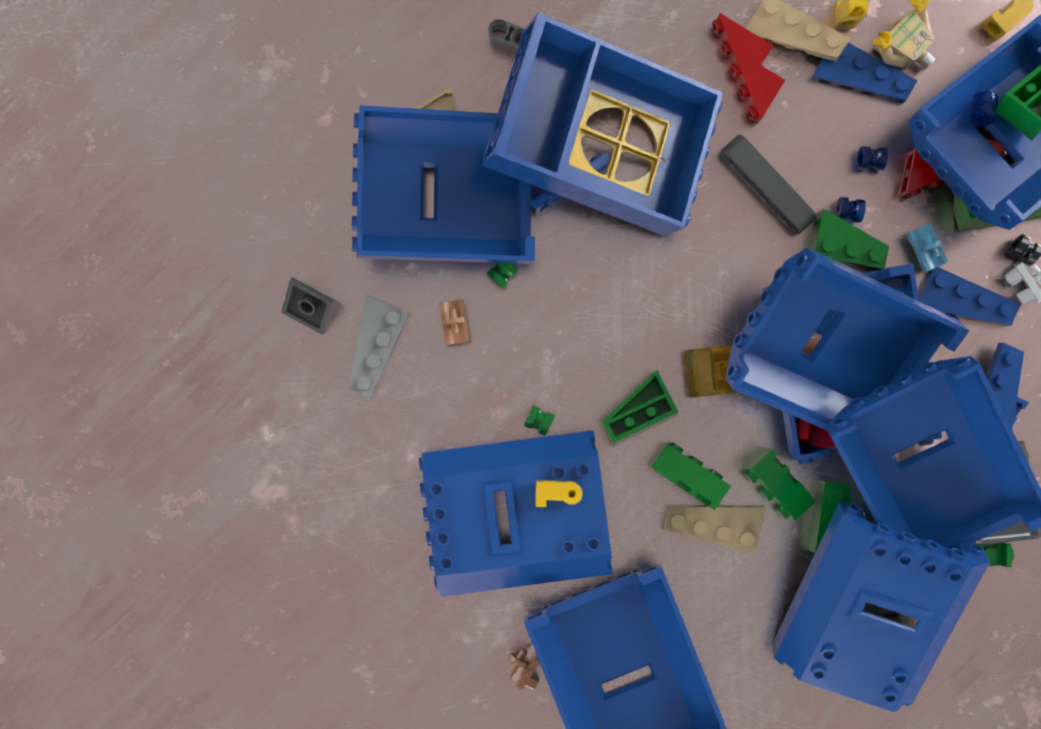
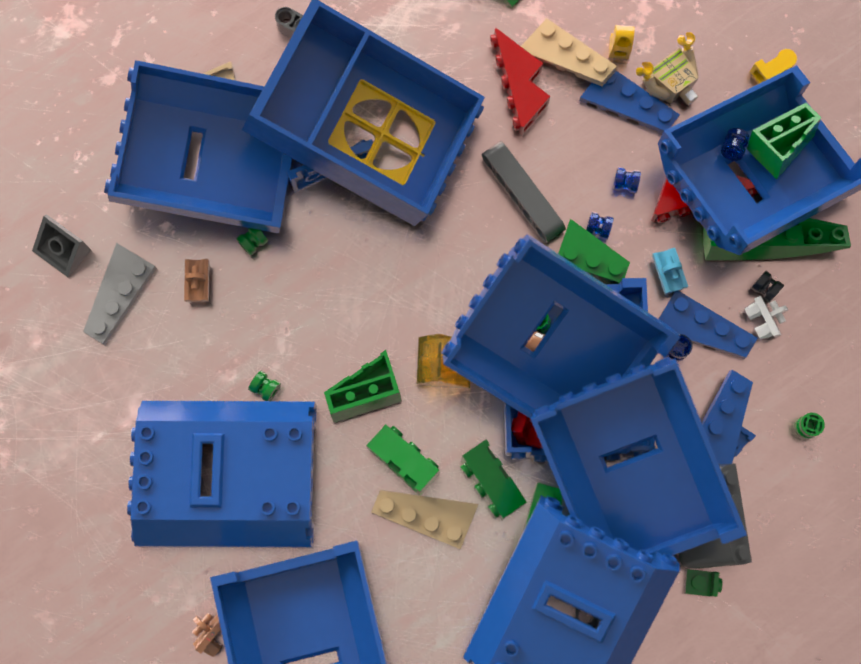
camera: 10 degrees right, 10 degrees down
yellow leg [535,480,583,507] -> none

